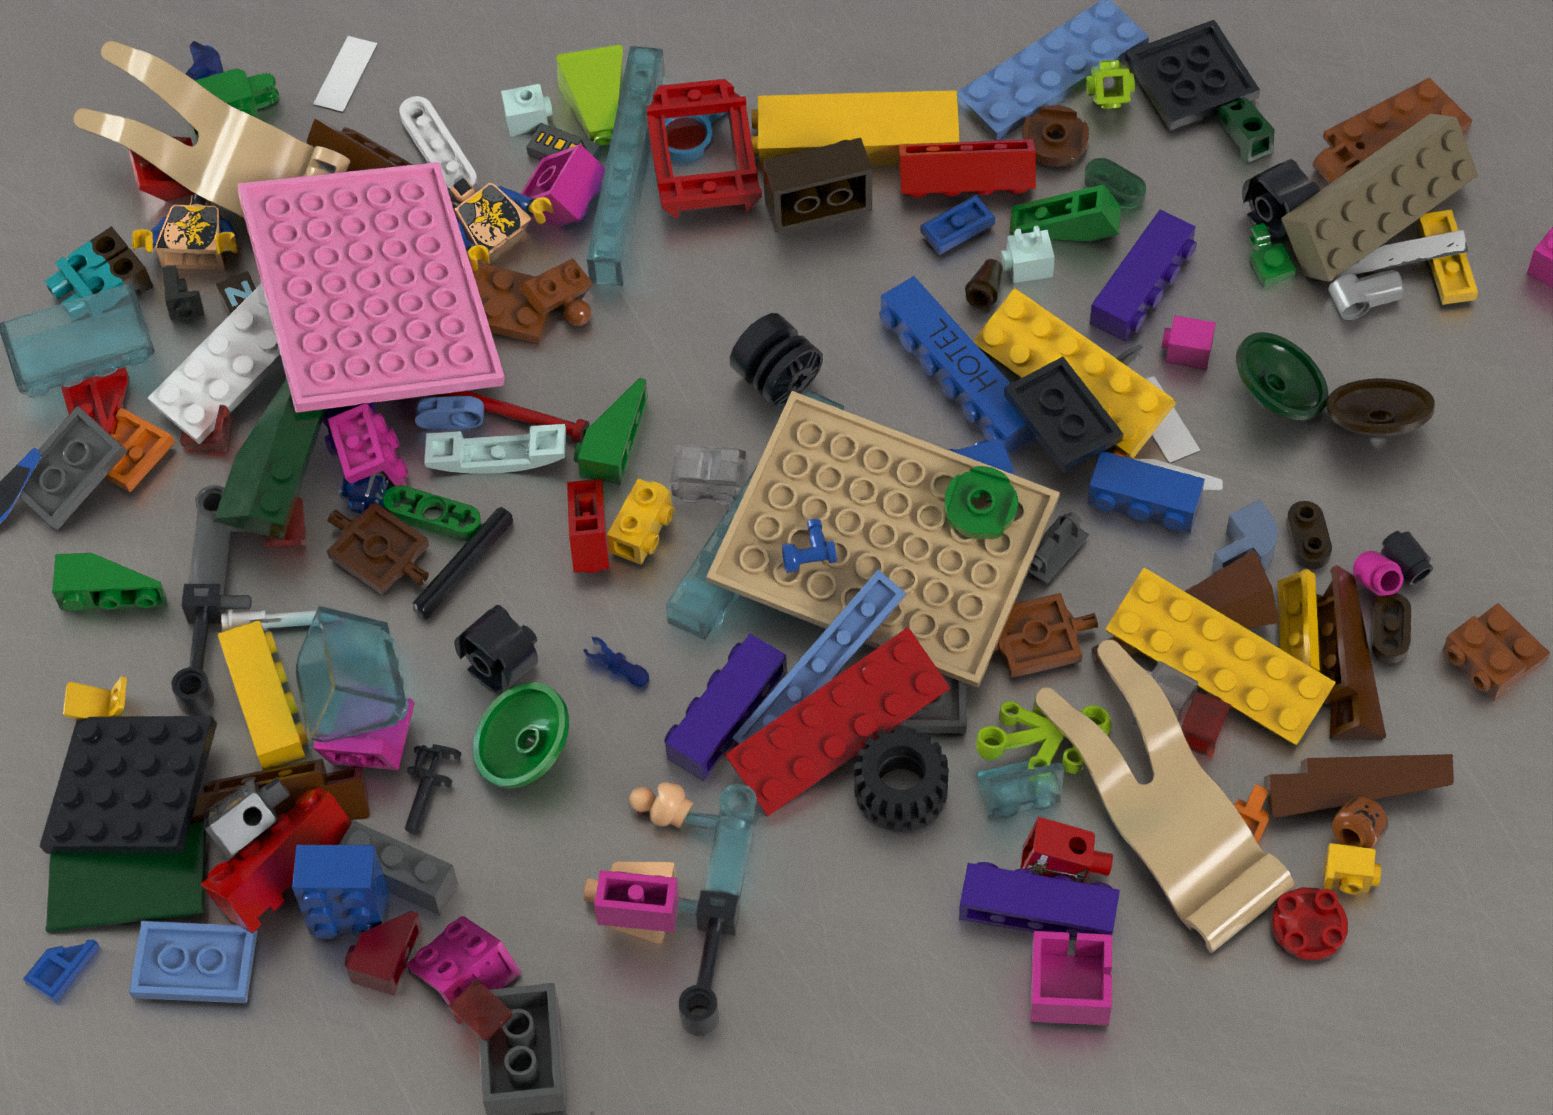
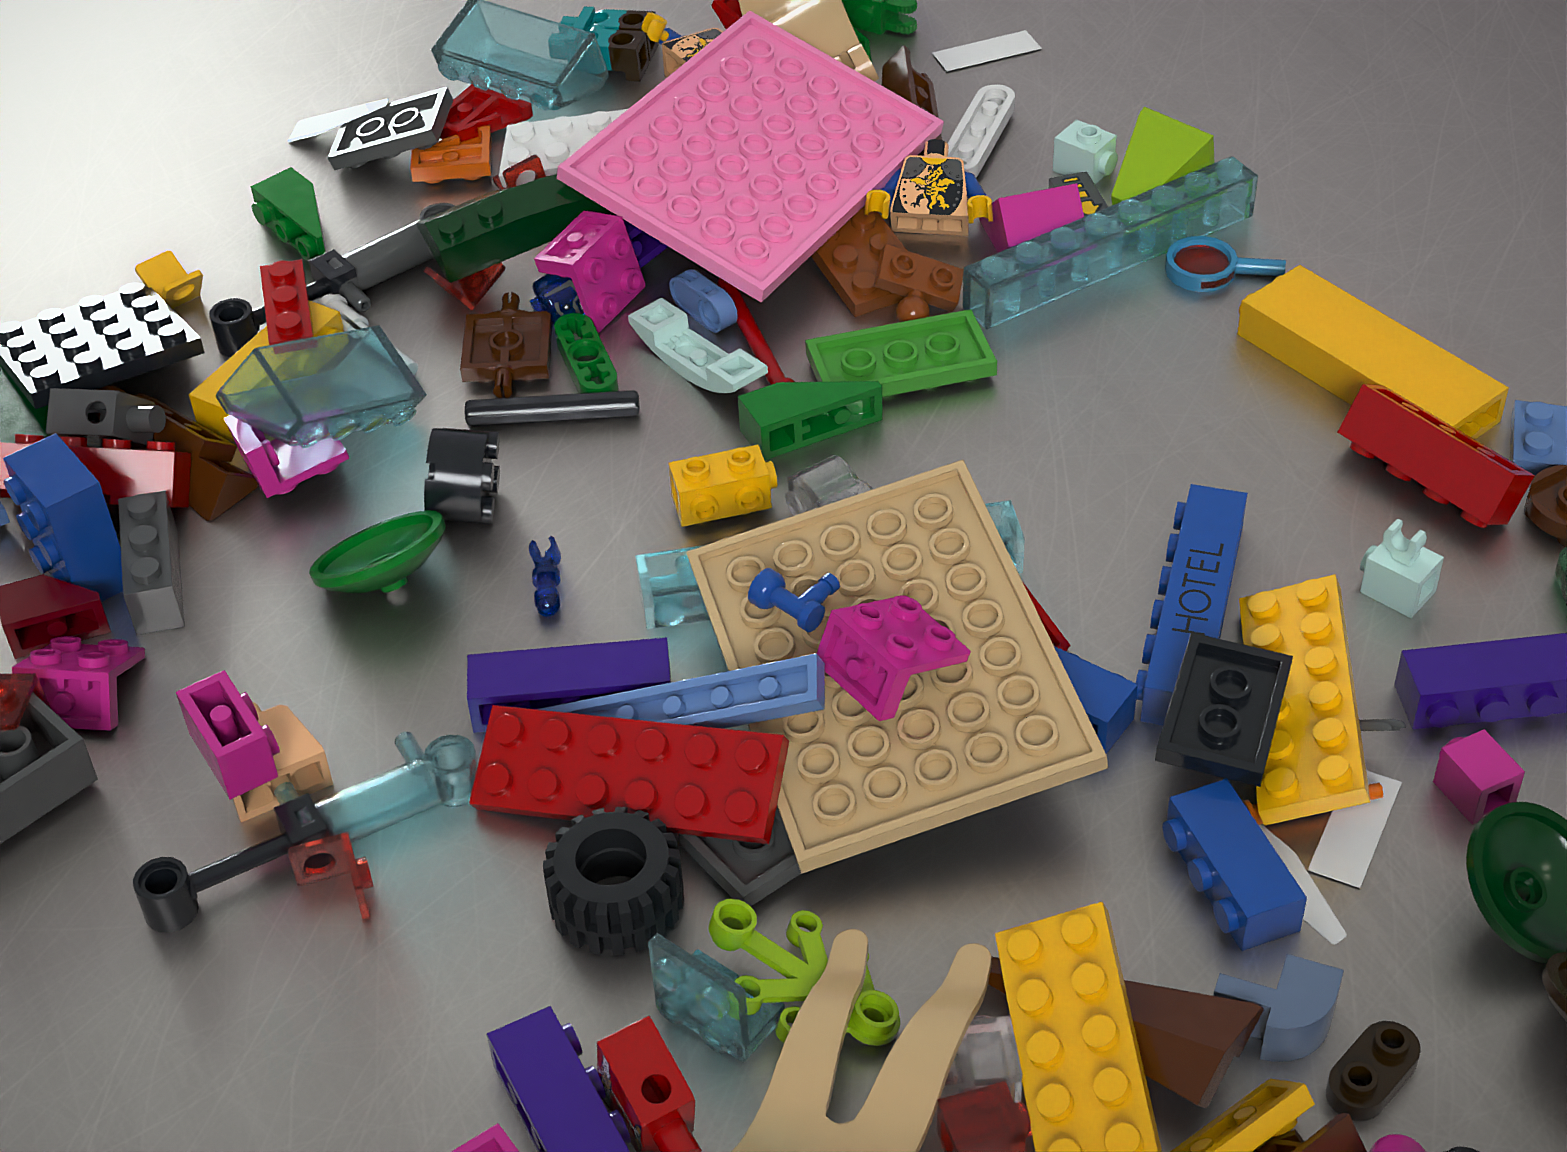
camera: 50 degrees right, 15 degrees down
pearl dark grey bracket [162,265,204,320] -> none
black piece [405,744,462,834] -> none
red slope [567,479,609,573] -> none
light nougat animal [629,782,694,828] -> none
red wedge [646,79,762,220] -> none
black wheel [729,313,823,407] -> none
dark brown brick [763,137,872,233] -> none
blue plate [920,195,996,255] -> none
green plate [944,466,1018,539] -> none
dark brown cone [965,259,1003,309] -> none
dark orange plate [994,593,1098,678] -> none
green slope [1009,184,1121,242] -> none
dark grey hinge [1028,512,1089,585] -> none
none -> red plate [260,259,316,357]
none -> clear red bracket [288,832,374,919]
none -> bright green plate [805,309,997,397]
none -> dark pink bracket [817,595,971,721]

